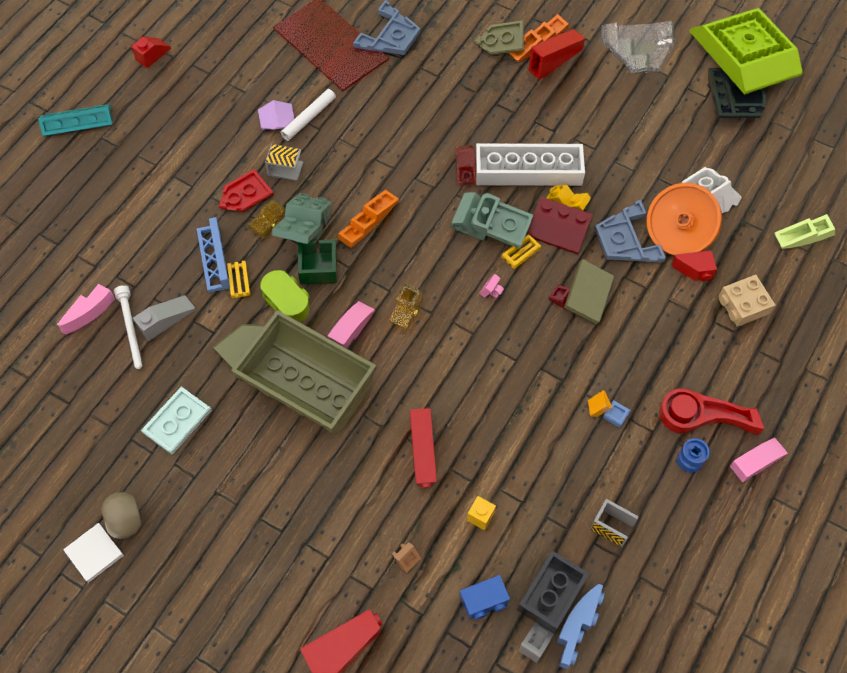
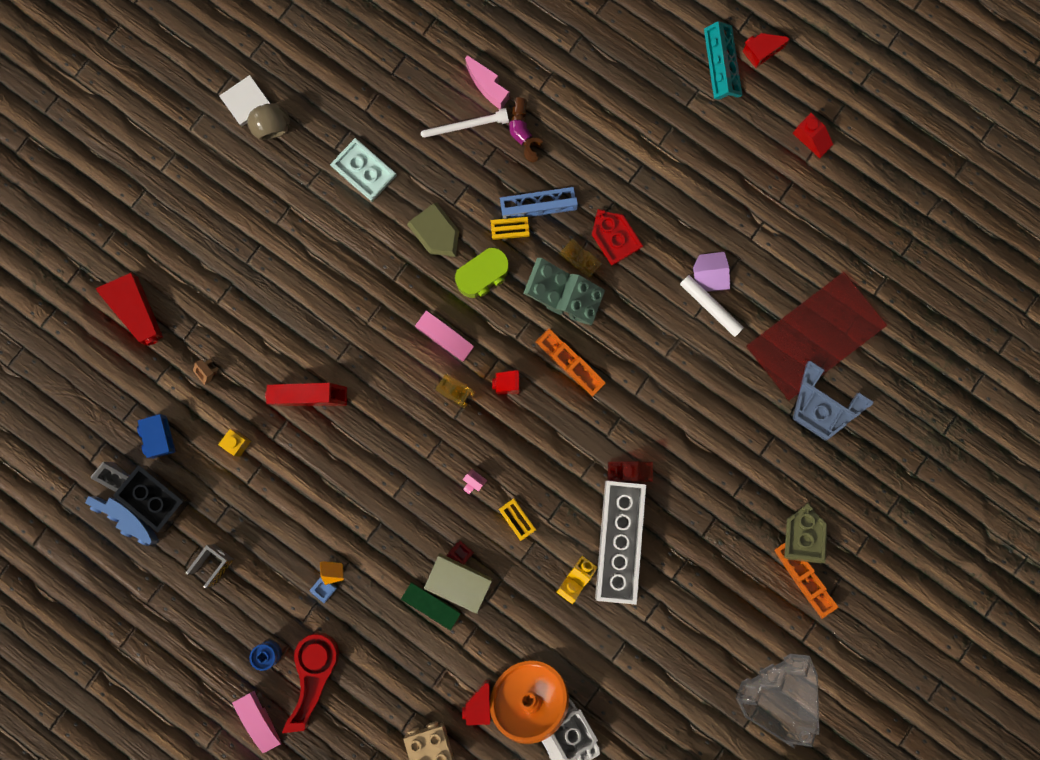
camera: 100 degrees right, 20 degrees up
light grey slope [133,295,196,341] -> none
olive container [231,310,377,434] -> none
piece [265,144,303,181] -> none
dark green piece [298,240,337,284] -> none
sand green piece [450,192,533,249] -> none
dark red slope [527,197,593,254] -> none
red slope [528,29,585,80] -> none
sand blue wing [594,200,666,262] -> none
none -> dark green tile [401,582,461,631]
none -> red slope [492,370,519,394]
none -> reddish brown piece [509,97,543,162]
none -> red slope [742,33,789,68]

